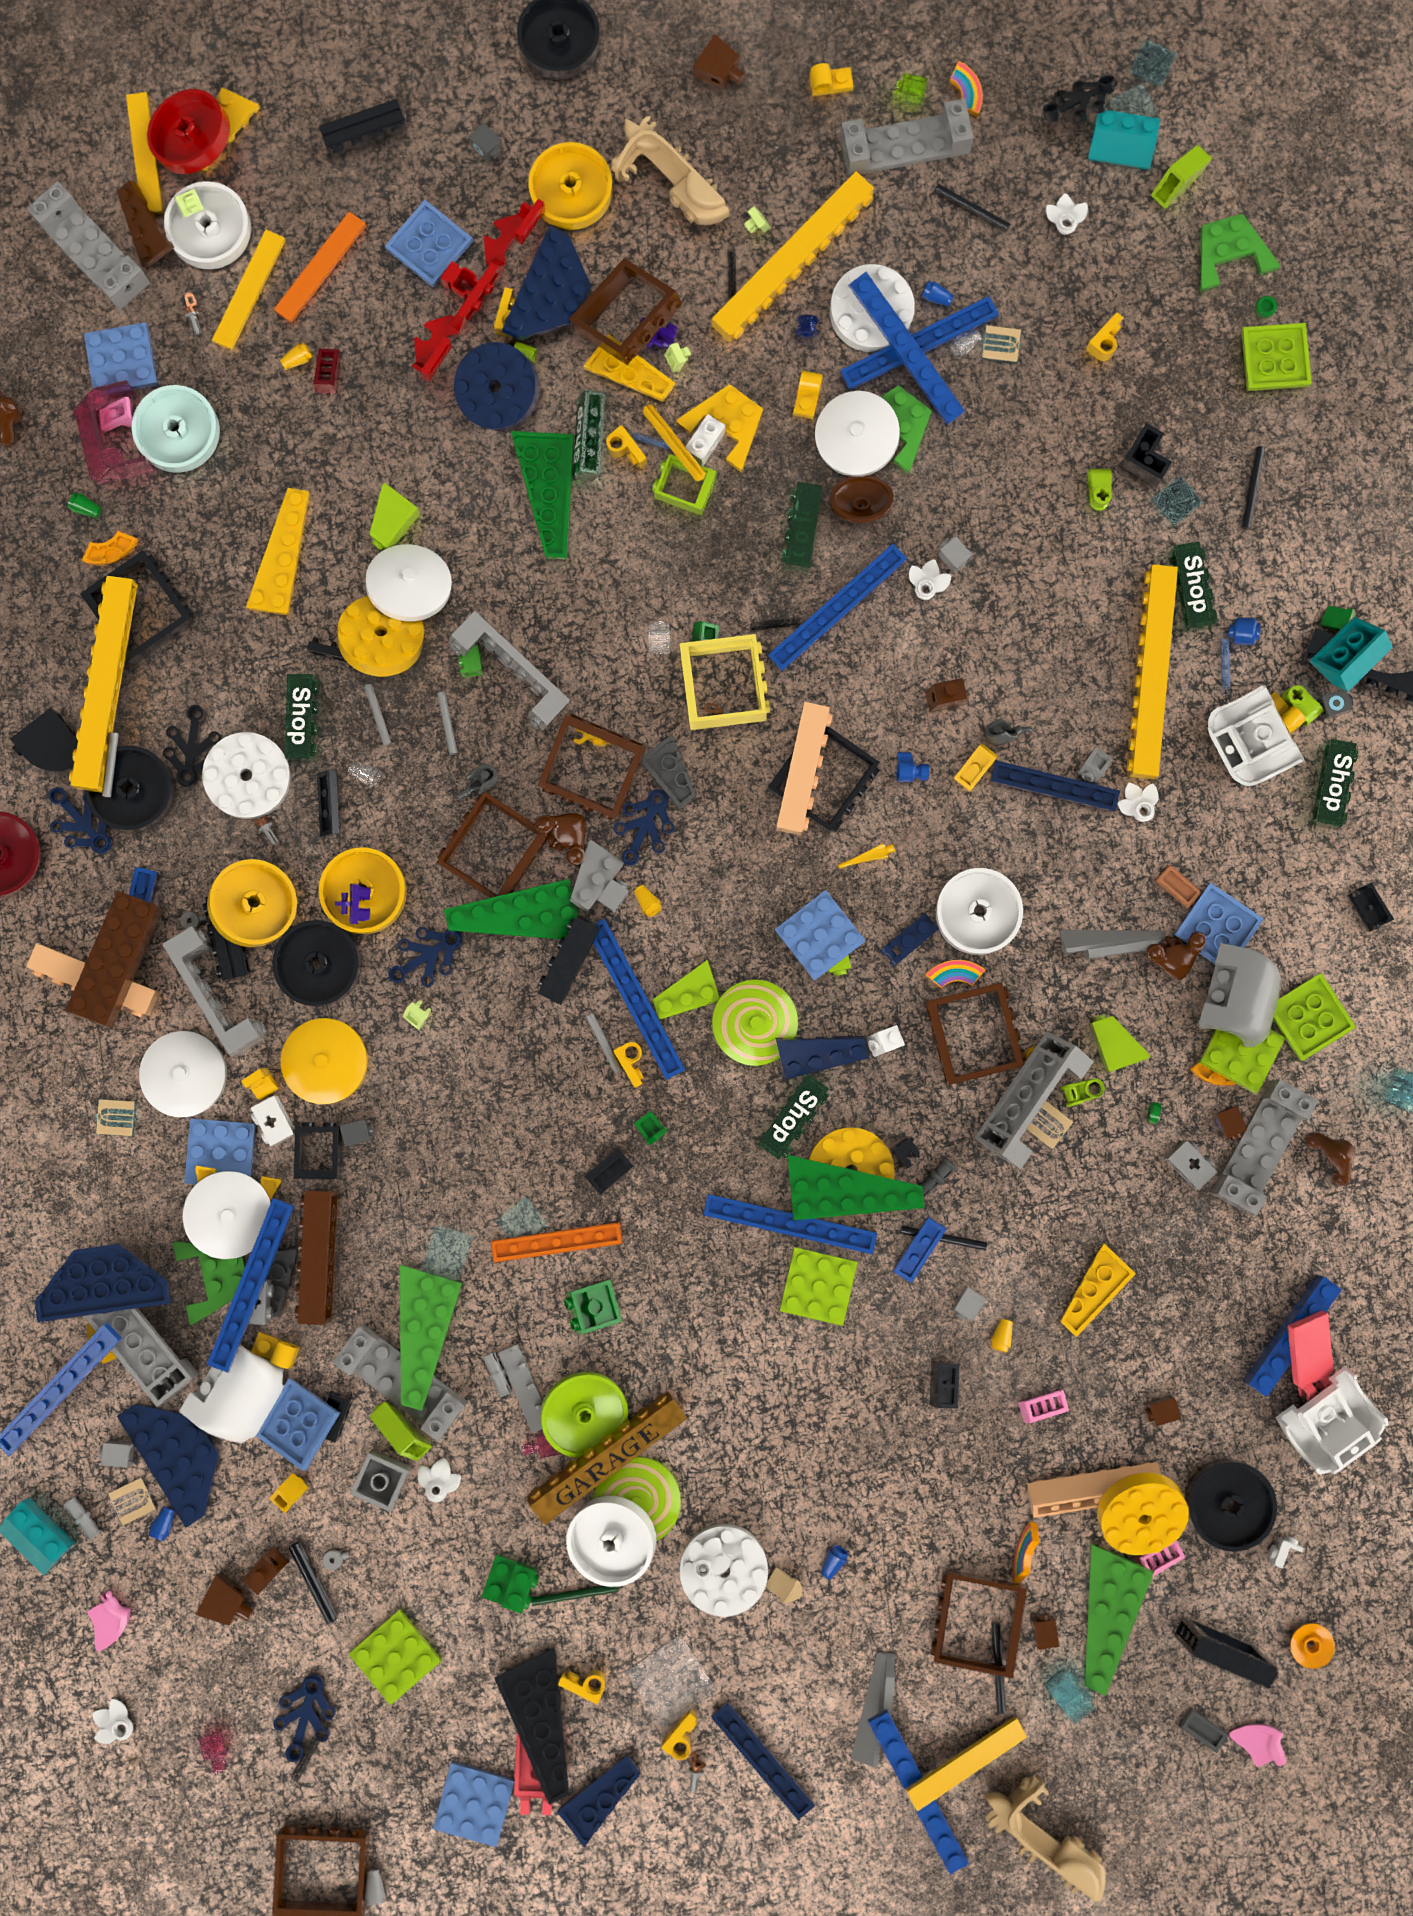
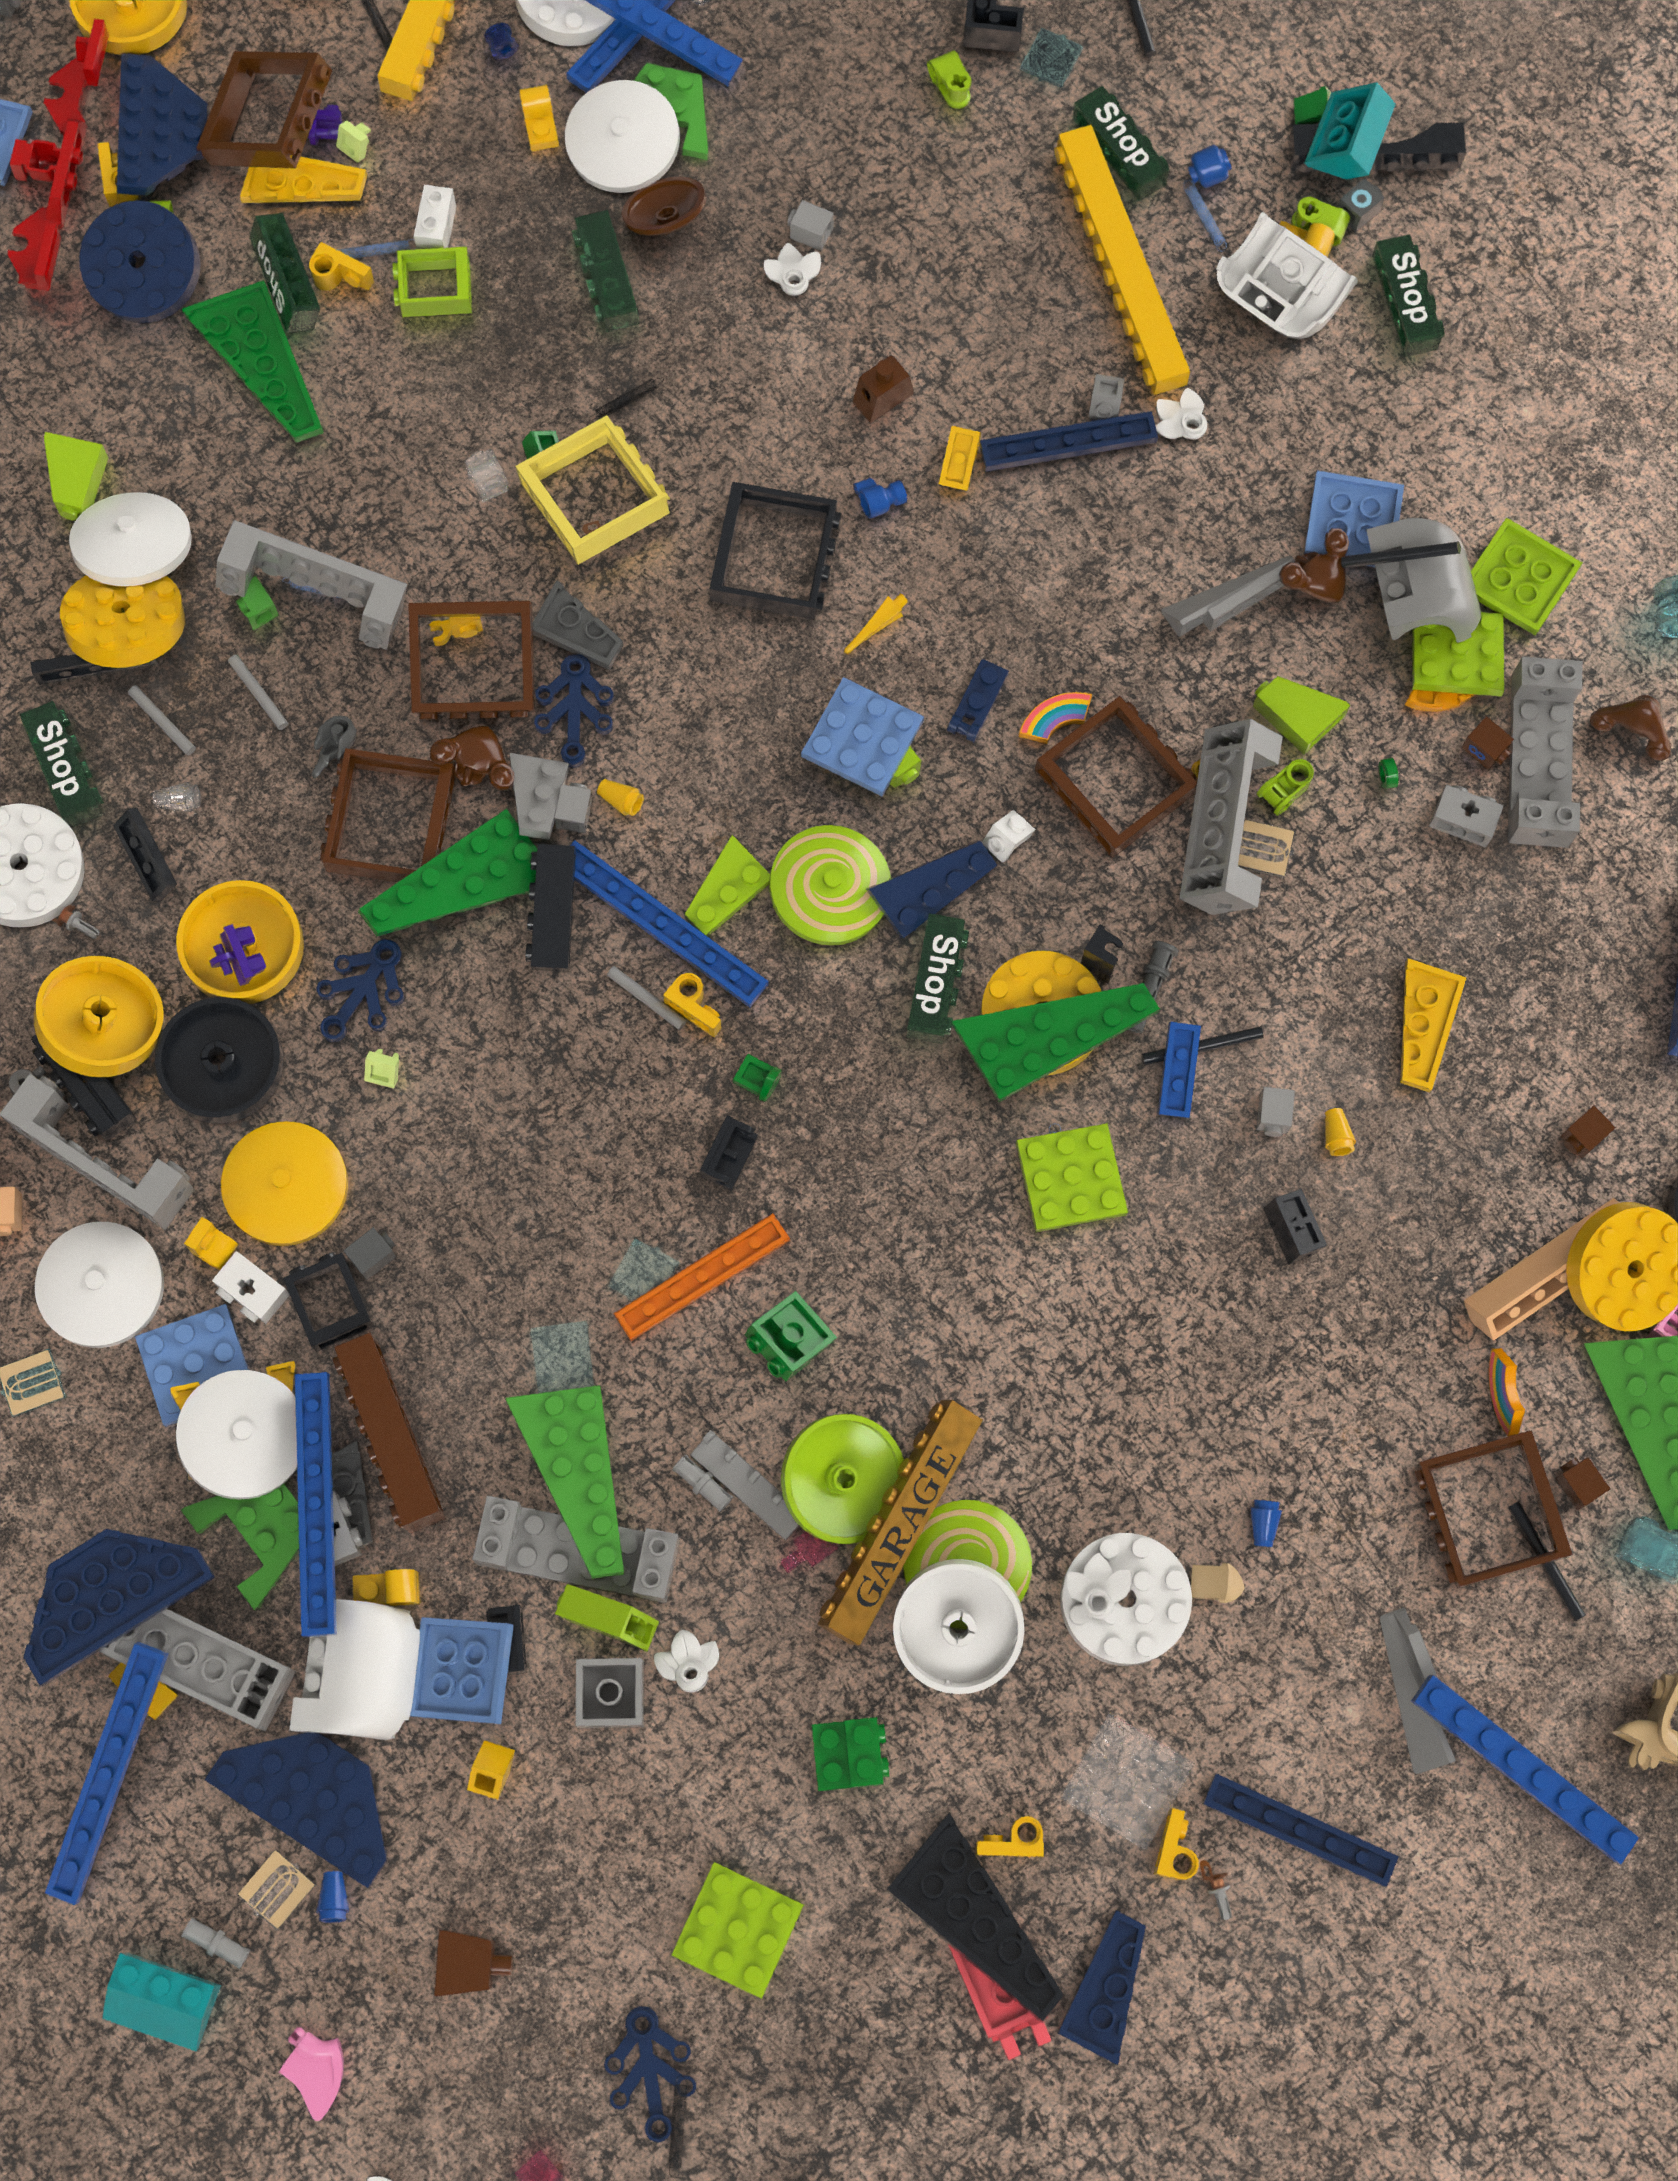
camera: 30 degrees left, 10 degrees down
light grey brick [99,1440,135,1468] -> none
reddish brown torso [242,1546,289,1595] -> none
black axle [289,1541,338,1624] -> none
light grey piece [322,1549,350,1570] -> none
medium blue plate [433,1761,515,1847] -> none
dark green bar [531,1585,619,1607] -> none
yellow axle [643,404,705,482] -> none
yellow wing [676,384,763,472] -> none
blue plate [703,1194,877,1255] -> none
blue plate [768,544,907,672] -> none
light nougat brick [776,702,833,836] -> none
yellow tile [905,1717,1027,1811] -> none
white piece [935,868,1023,955] -> none
dark grey piece [985,718,1033,746] -> none
bright pink slope [1018,1389,1069,1423] -> none
nougat tile [1155,864,1202,909] -> none
black hinge [1347,882,1394,932] -> none
none -> black bar [1341,542,1461,568]

